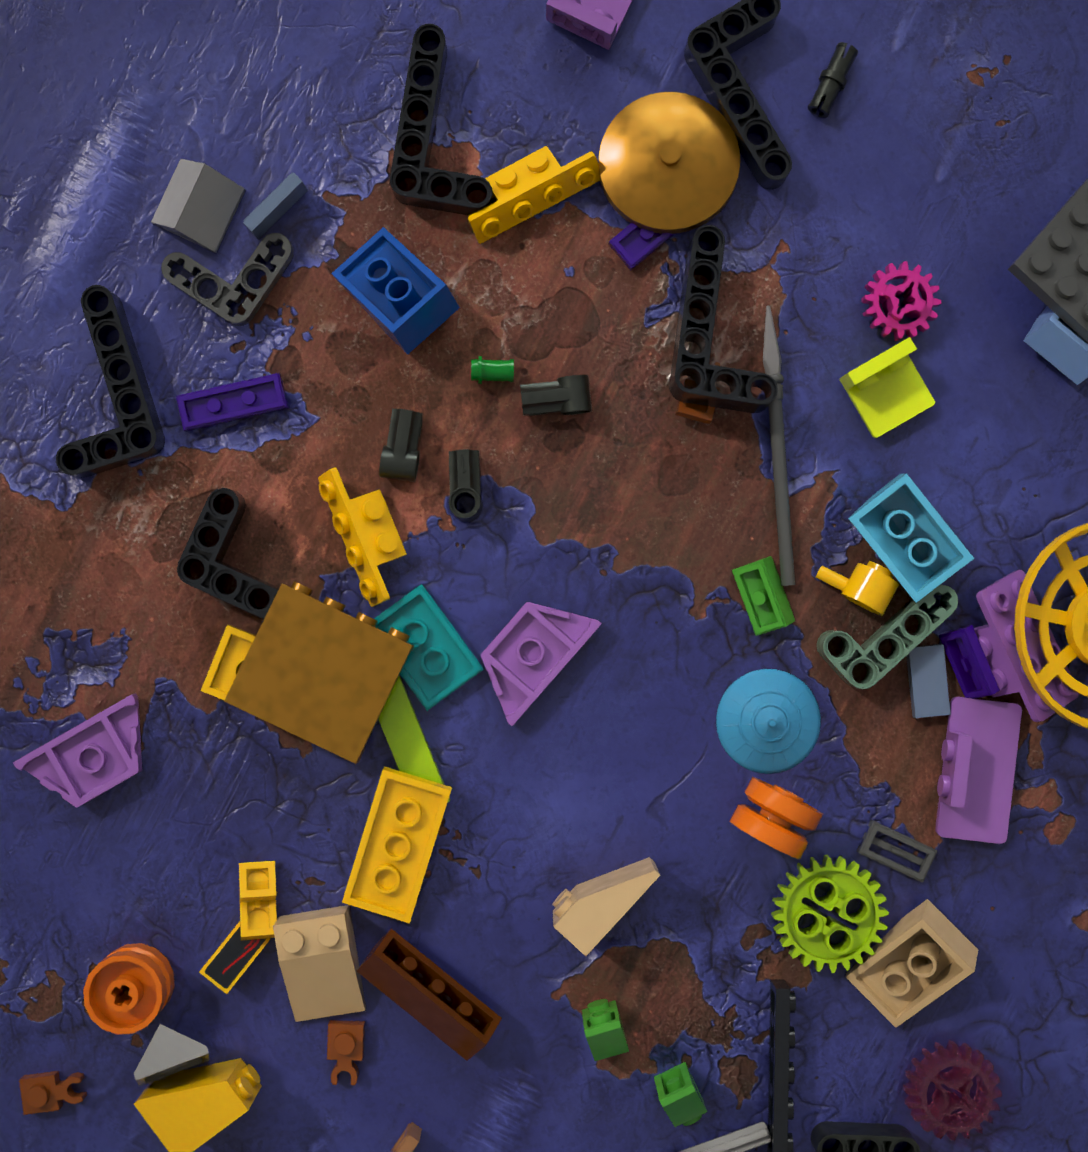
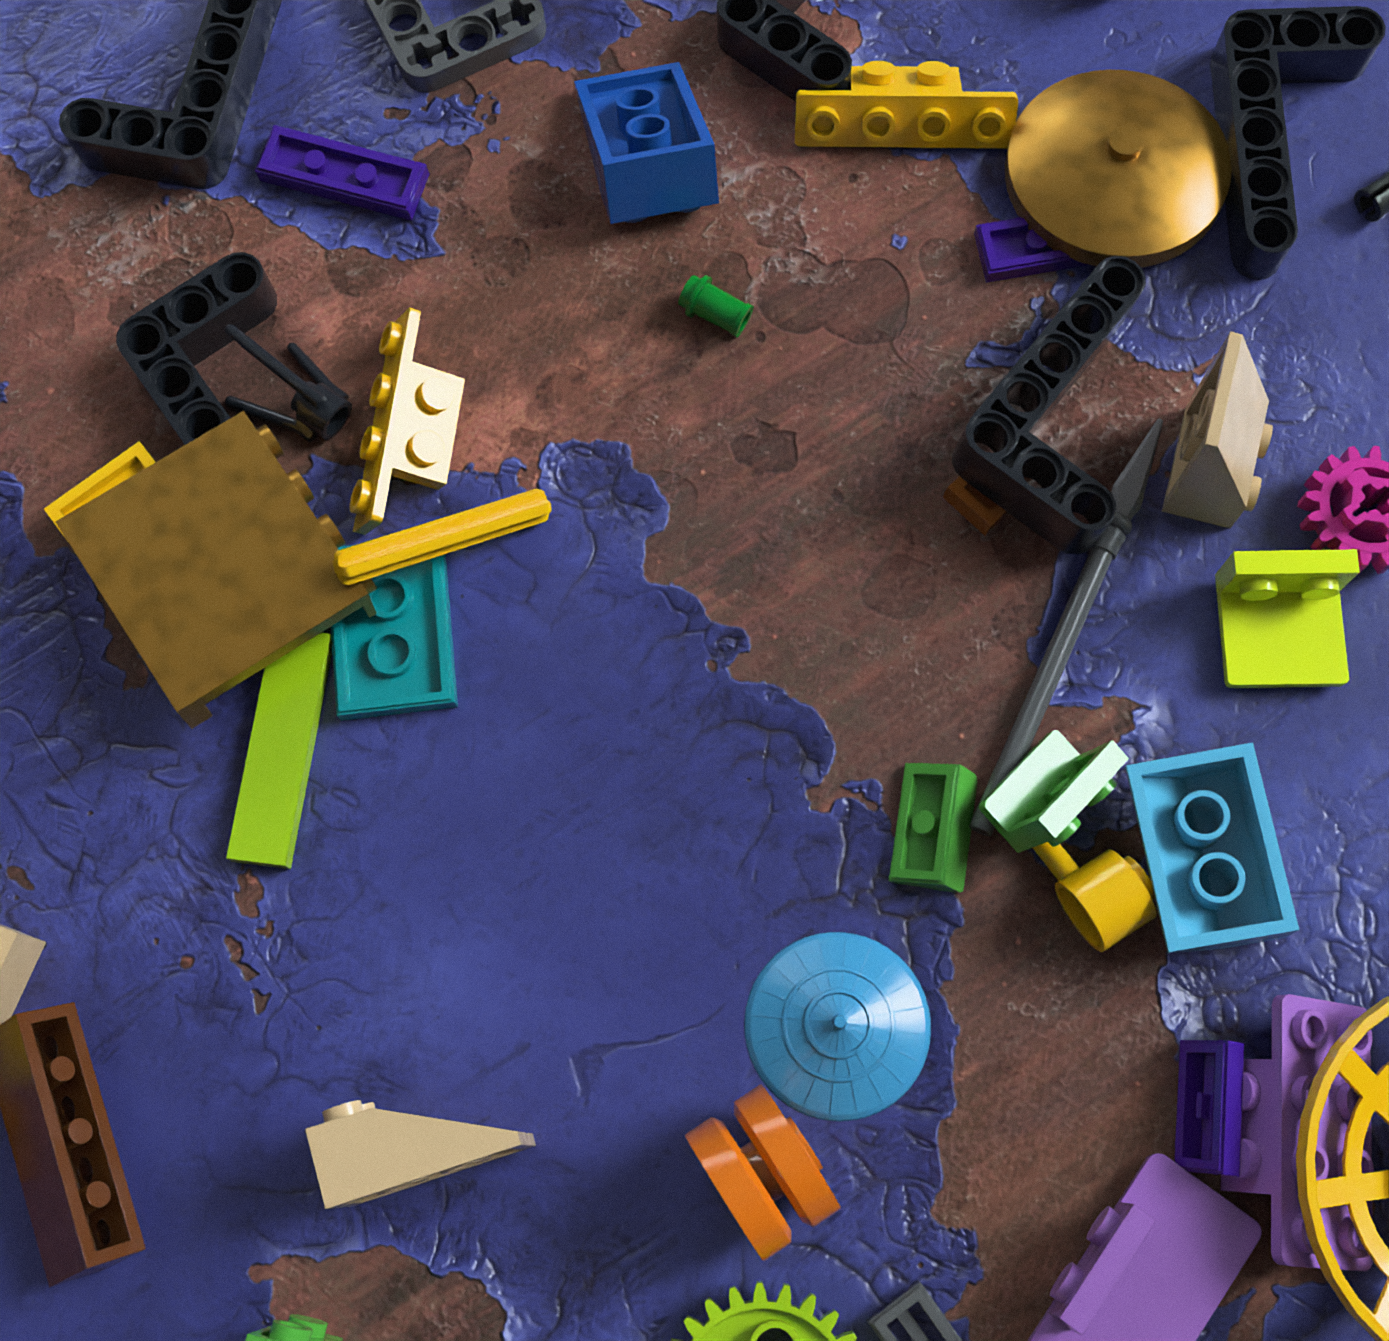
camera: 30 degrees right, 15 degrees down
yellow plate [342,766,452,924] -> none
pearl dark grey piece [379,408,423,482] -> none
pearl dark grey piece [448,449,483,522] -> none
medium lavender wing [480,602,602,726] -> none
pearl dark grey piece [520,375,592,416] -> none
sand green beam [817,585,958,689] -> none
sand blue tile [906,644,951,718] -> none
none -> black plant [225,324,352,443]
none -> yellow axle [332,489,552,585]
none -> bracket [979,730,1129,853]
none -> tan slope [1162,331,1273,528]

